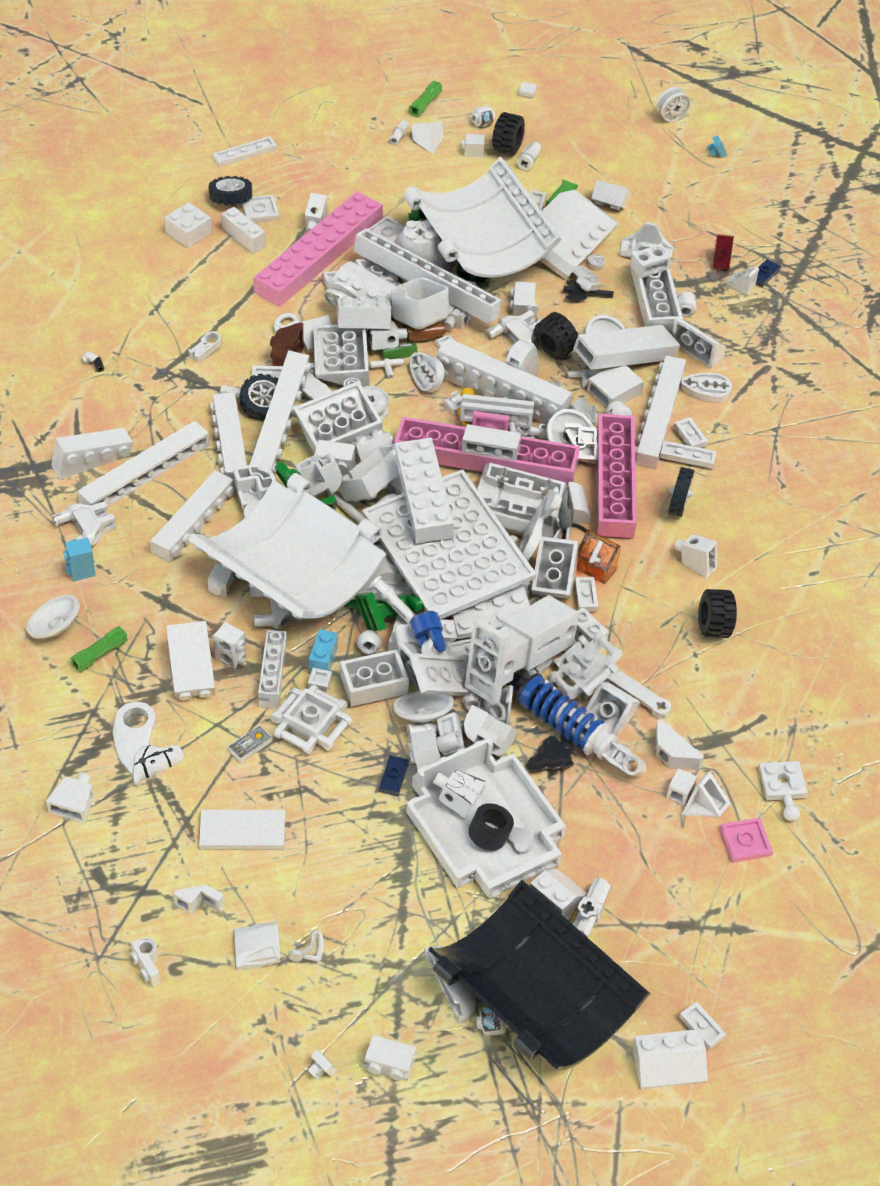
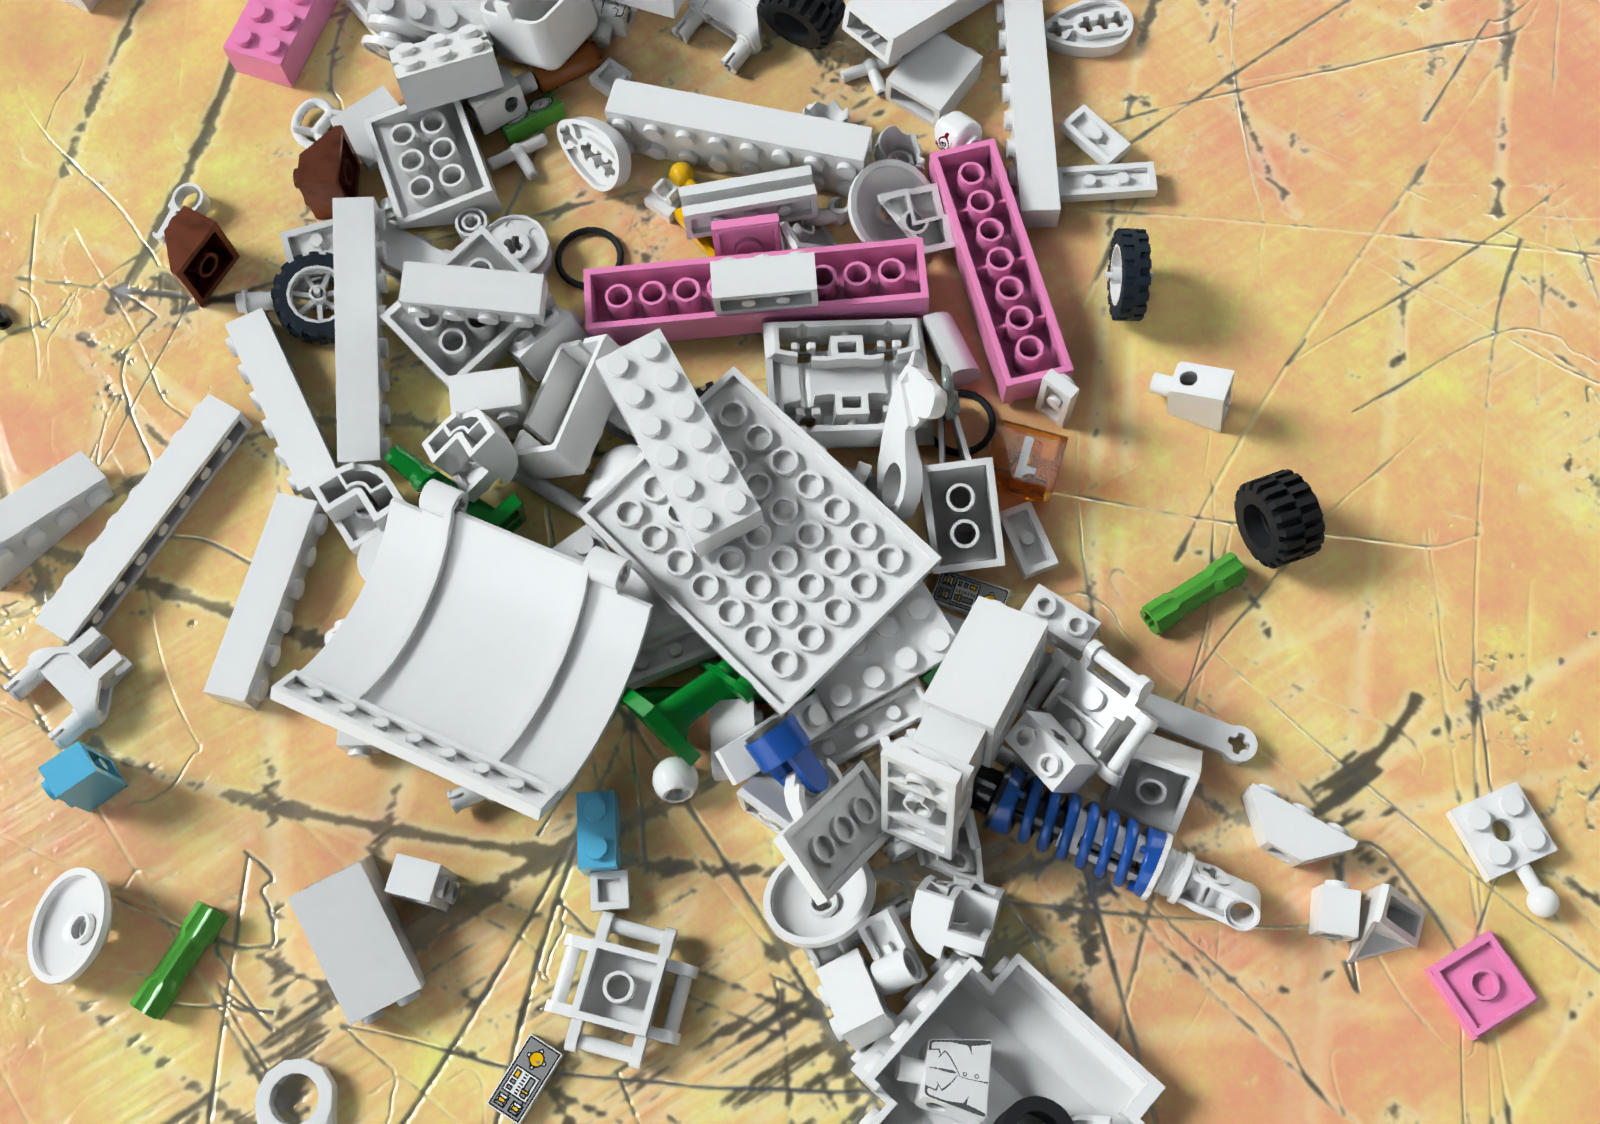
camera: 10 degrees left, 20 degrees up
white brick [258,630,287,709] -> none
white brick [340,649,409,707] -> none
white pin [368,575,416,624] -> none
dark blue plate [379,755,409,797] -> none
white brick [506,340,540,376] -> none
black rock [525,735,574,772] -> none
none -> copper slope [164,205,240,307]
none -> white brick [398,261,548,328]
none -> black tyre [555,227,624,289]
none -> white brick [1004,710,1099,793]
none -> white plate [1035,368,1080,428]
none -> bright green axle [1140,552,1248,635]

